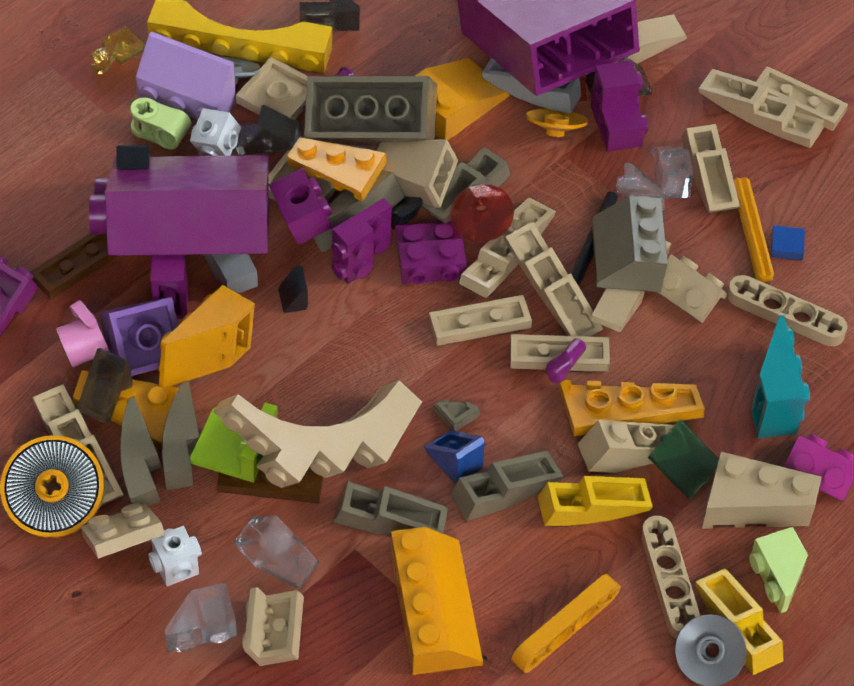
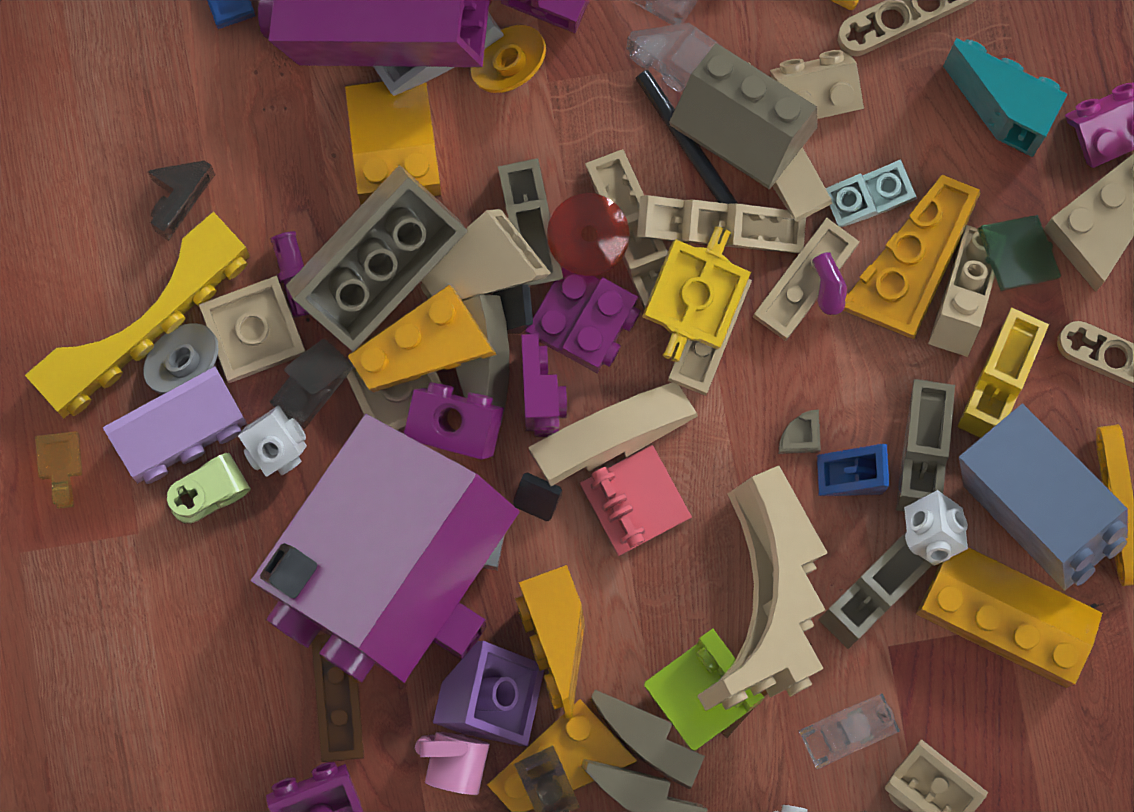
camera: 55 degrees left, 25 degrees up
none -> tan slope [528,382,698,486]
none -> coral hinge [580,445,692,556]
none -> yellow plate [642,226,751,362]
none -> light aqua slope [826,159,917,227]
none -> white brick [904,490,968,566]
none -> sand blue brick [959,403,1128,591]

